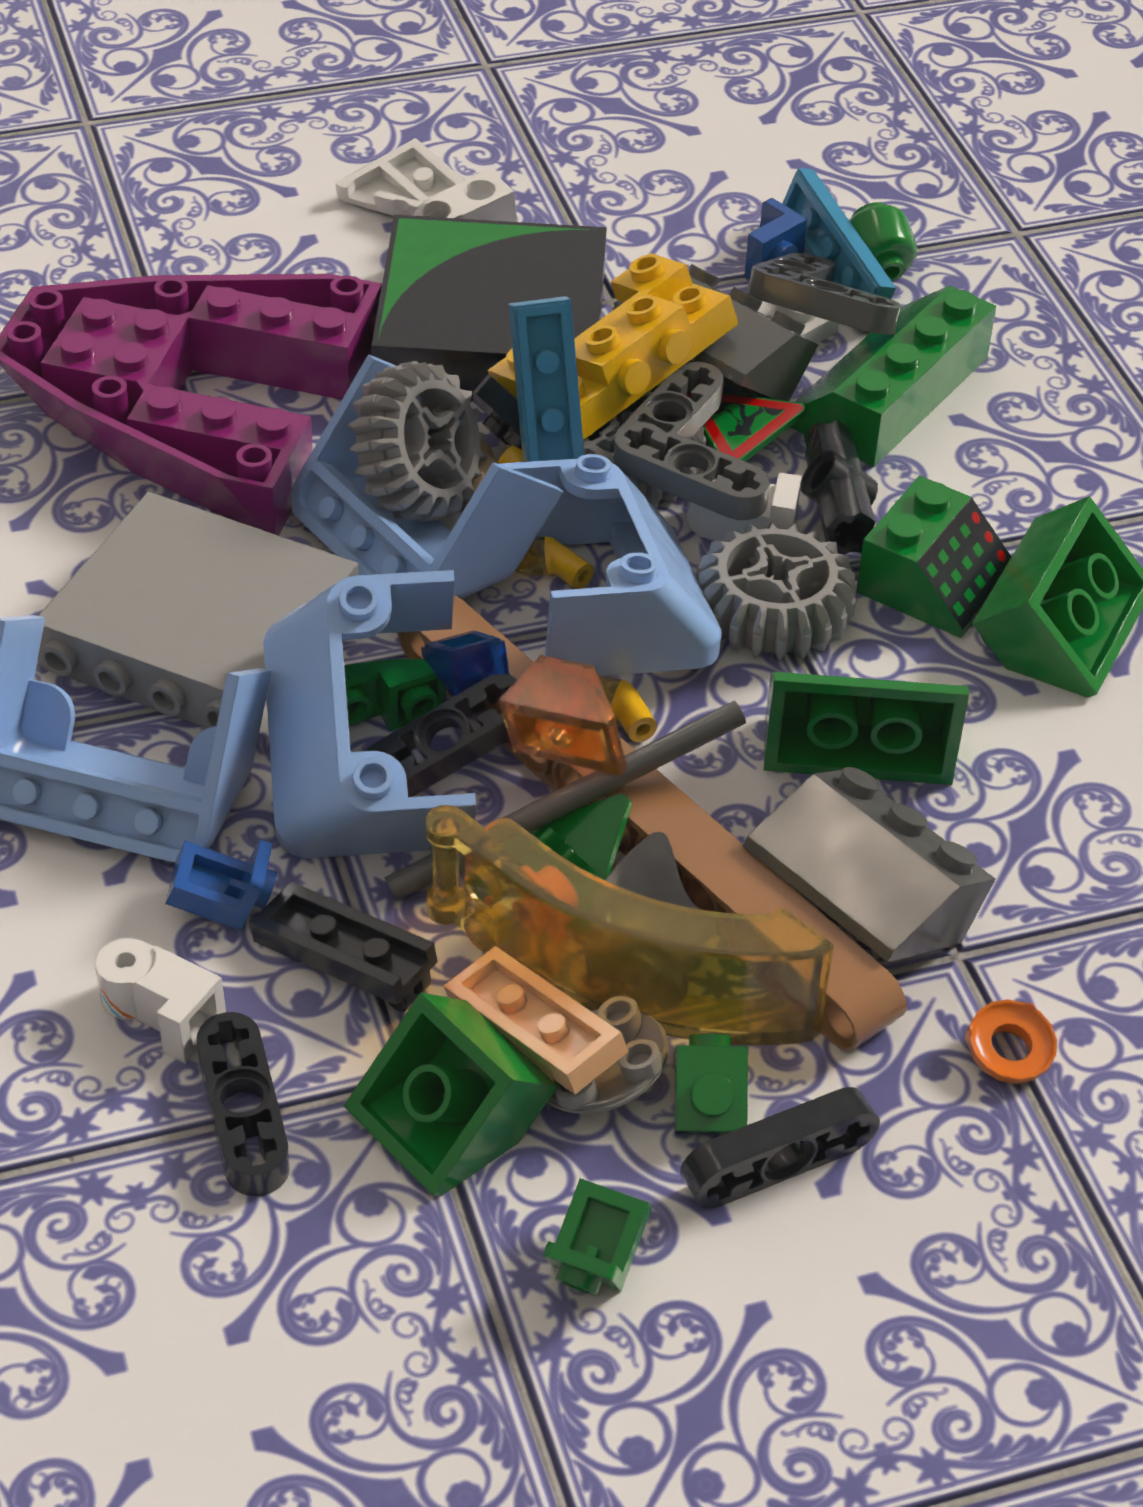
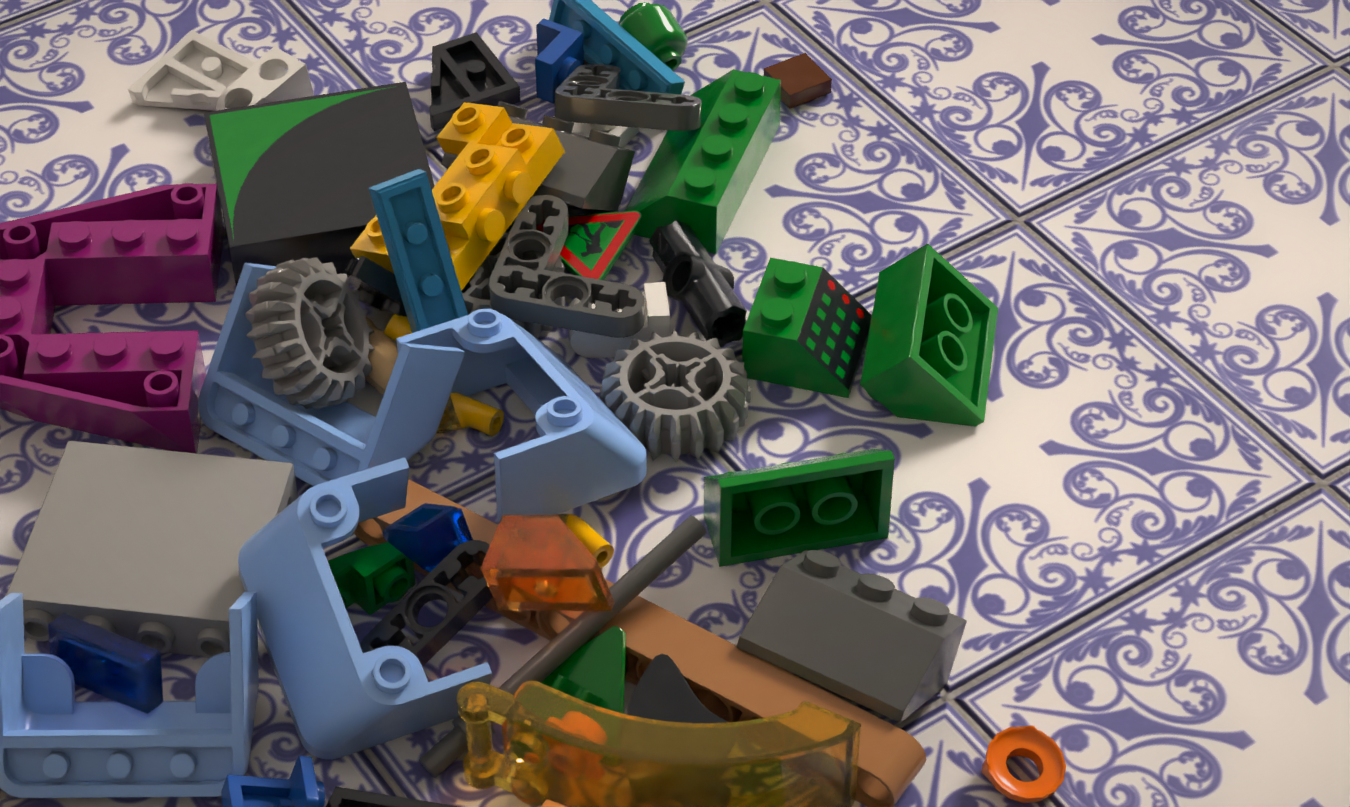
camera: 15 degrees left, 0 degrees up
none -> clear blue plate [48,613,163,714]
none -> black wing [430,32,521,131]
none -> reddish brown tile [763,53,832,109]

